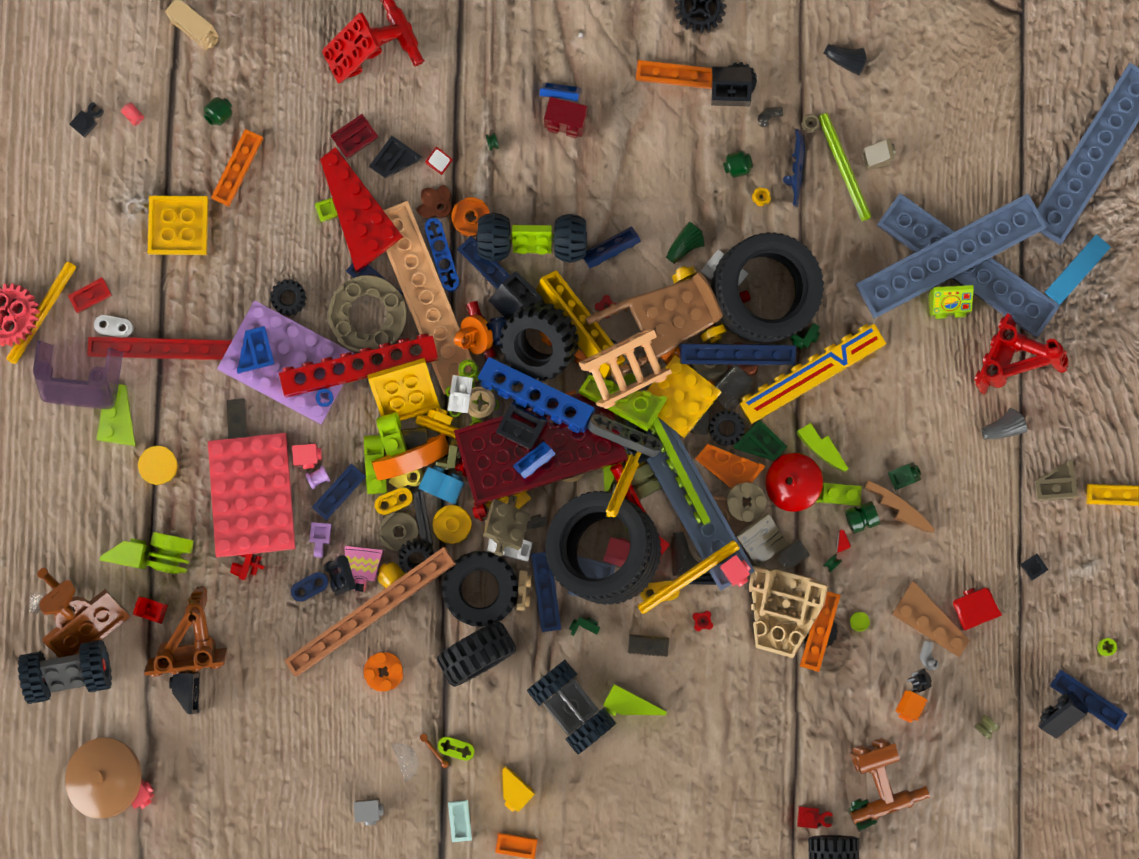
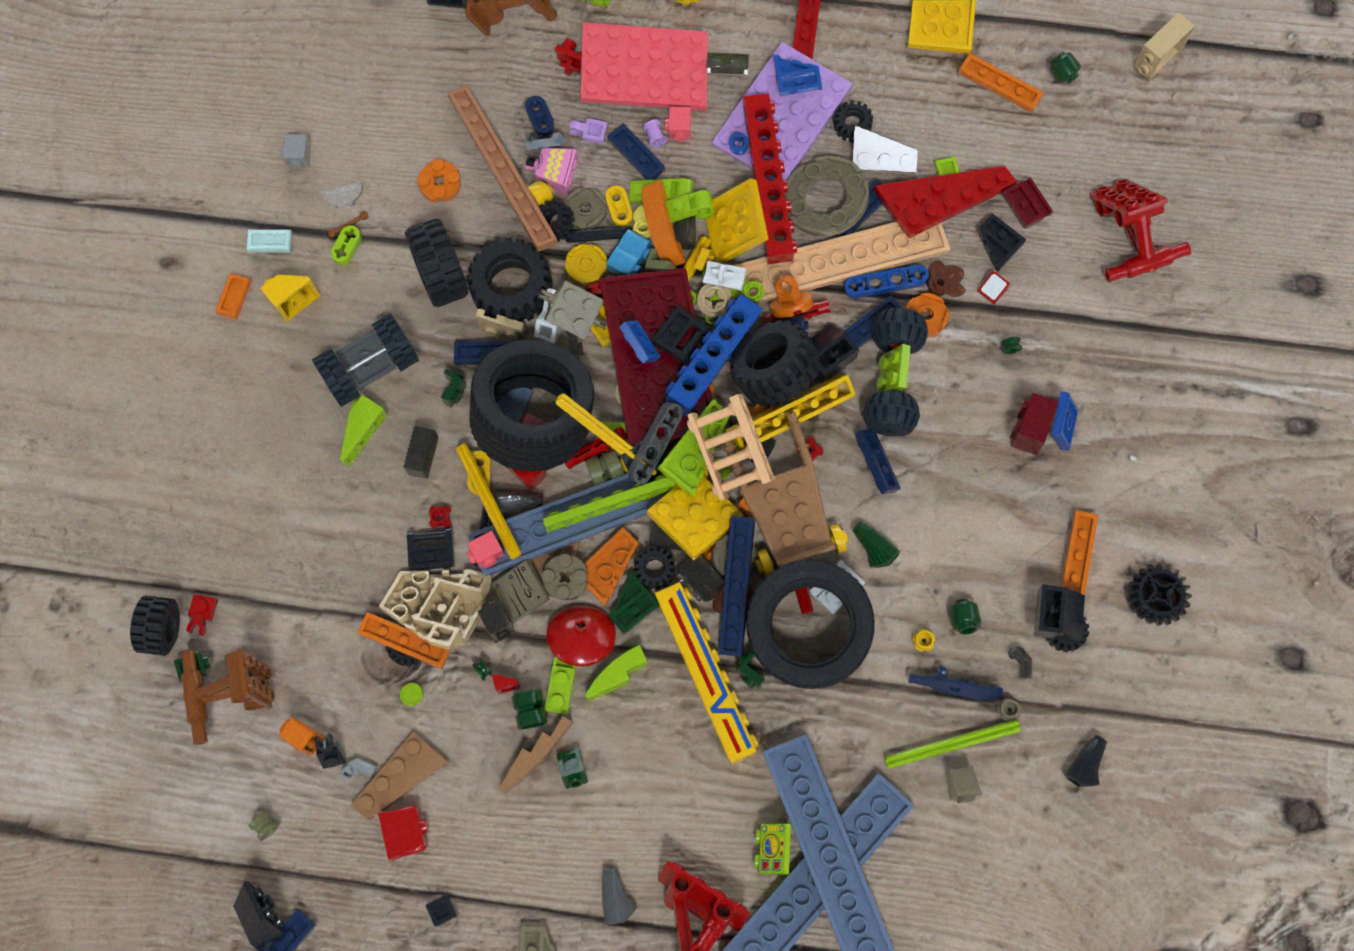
camera: 100 degrees right, 10 degrees down
none -> black plate [407,527,455,571]
none -> wing [852,125,918,172]

